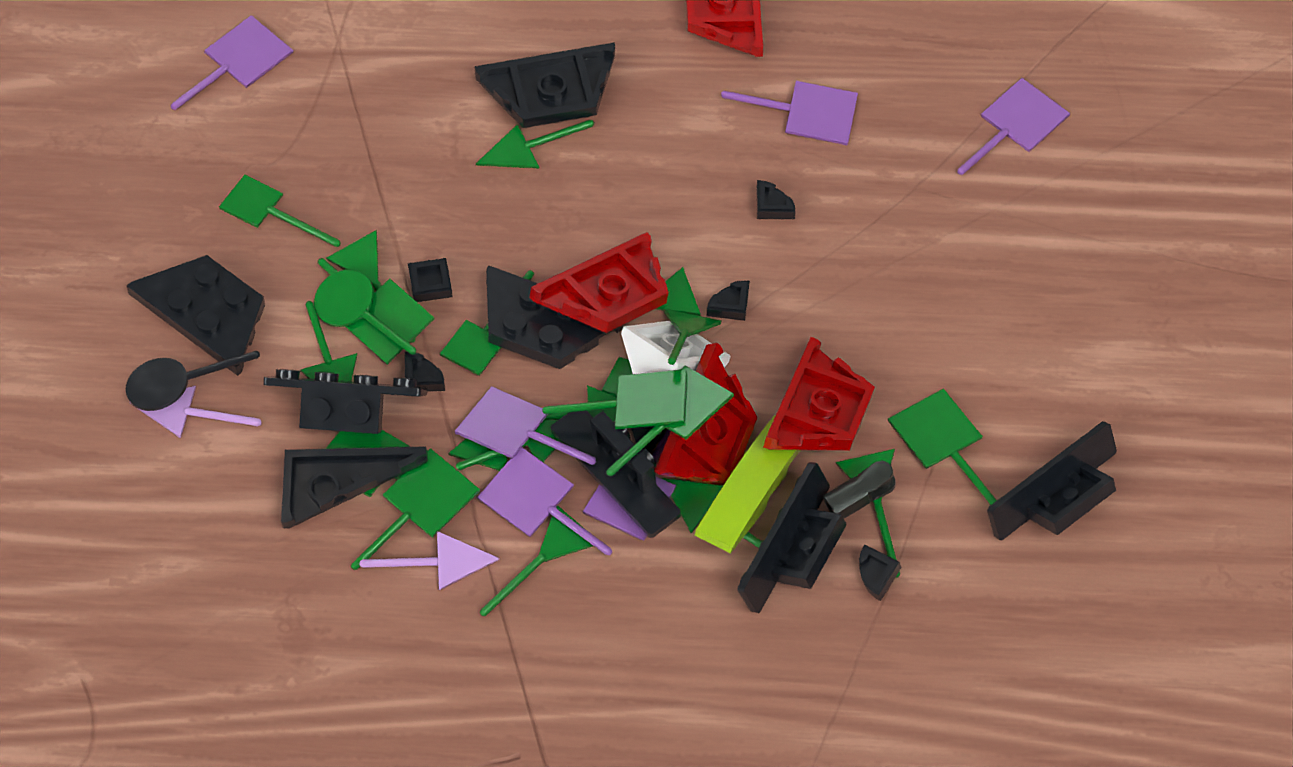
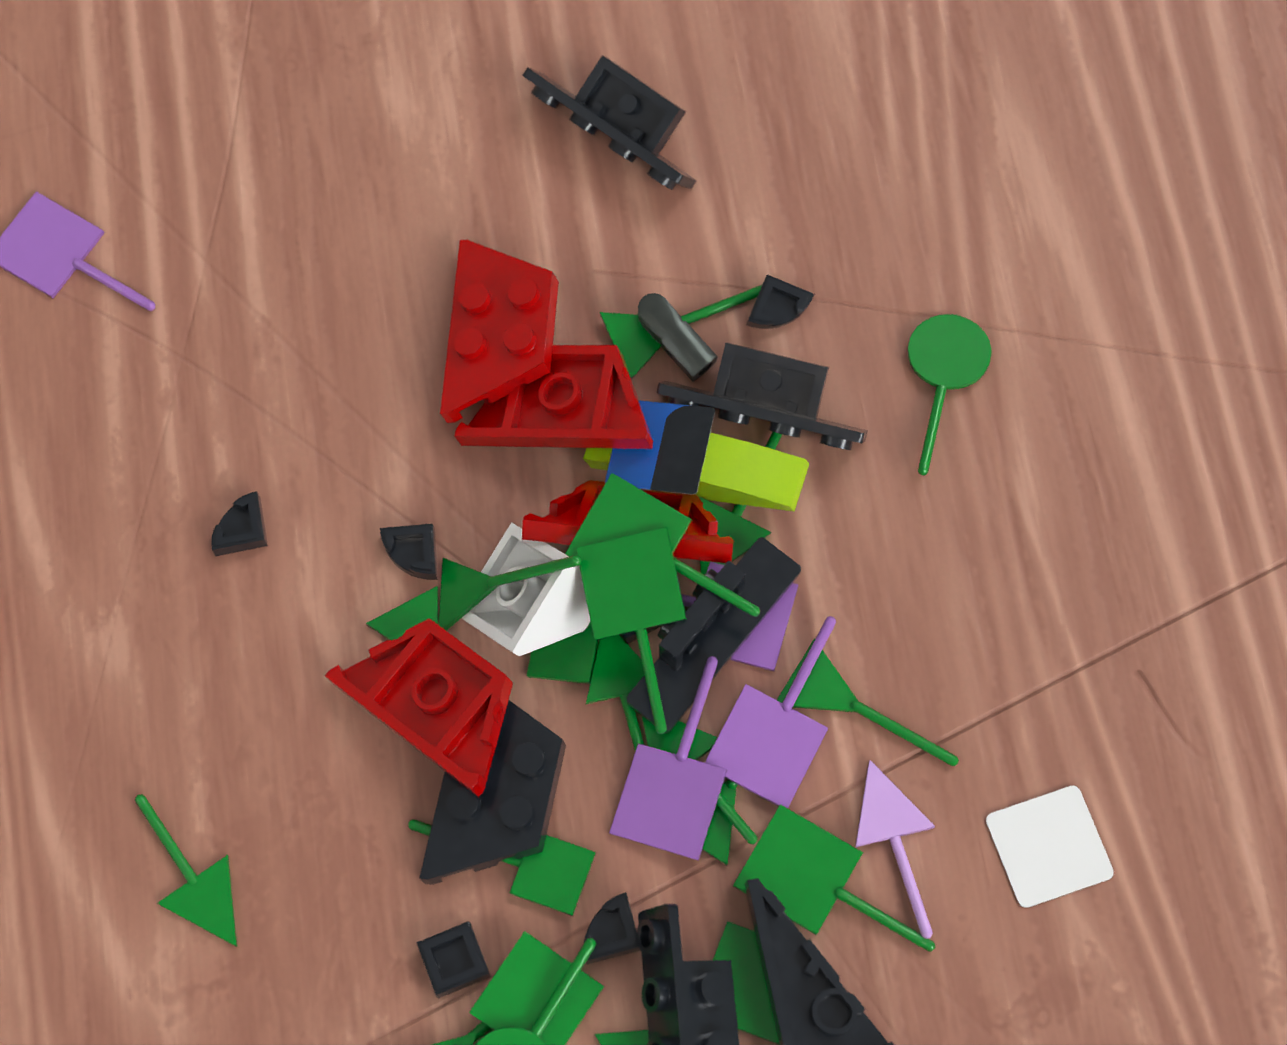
camera: 95 degrees left, 10 degrees up
black wing [474,42,615,128] -> none
medium lavender piece [721,81,858,145] -> none
green piece [888,388,997,505] -> none
none -> red wing [440,239,559,423]
none -> black sticker [605,400,715,495]
none -> green piece [908,314,992,476]
none -> white sticker [986,786,1114,908]

